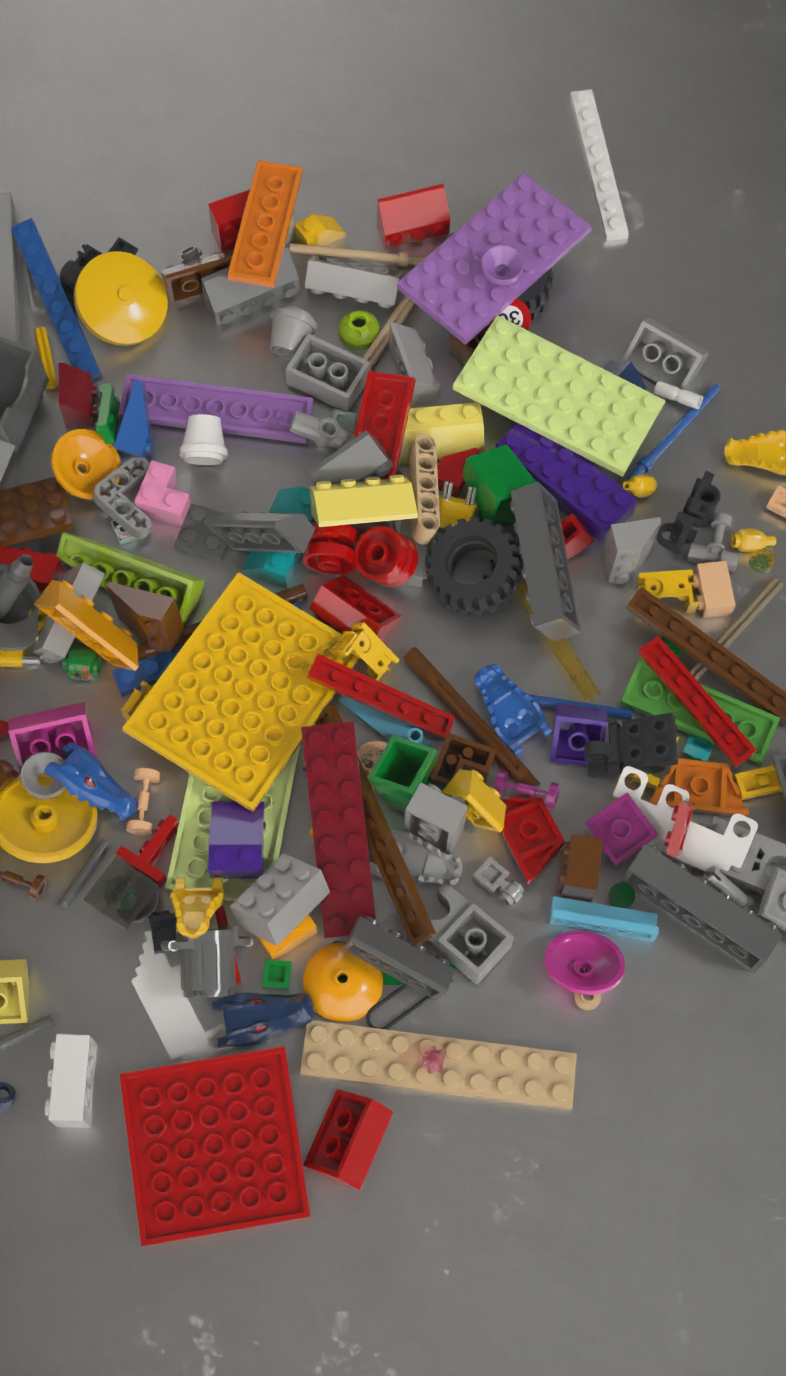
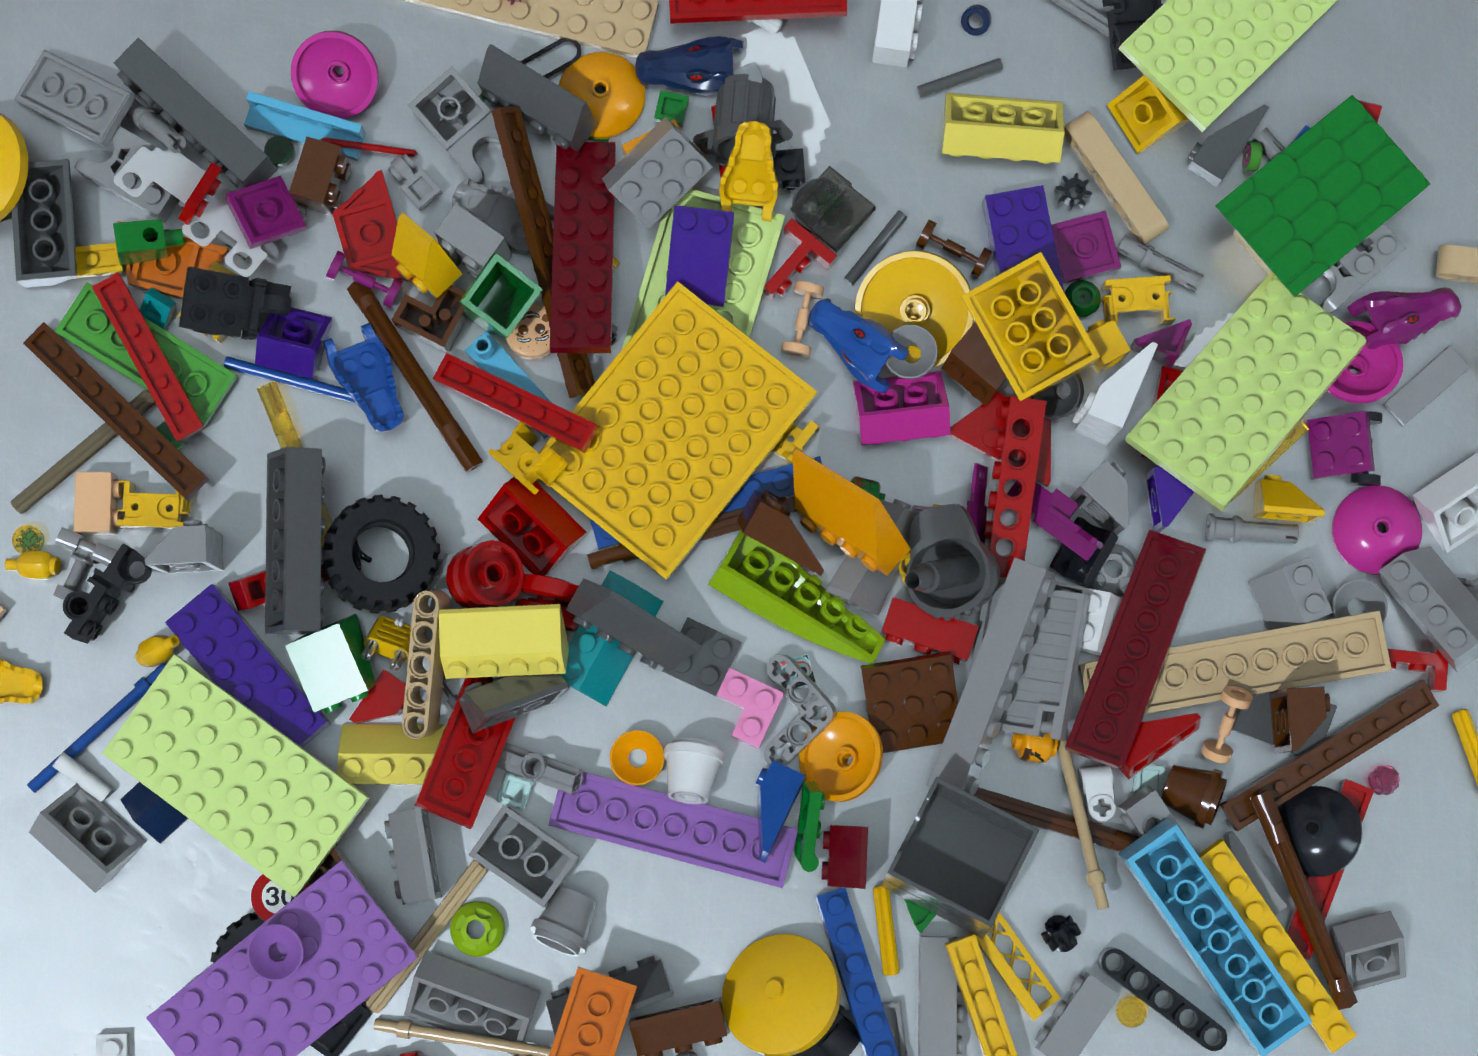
camera: 170 degrees left, 15 degrees up
none -> green torso [113,219,184,266]
none -> red axle [320,137,418,157]
none -> light orange piece [610,730,665,785]

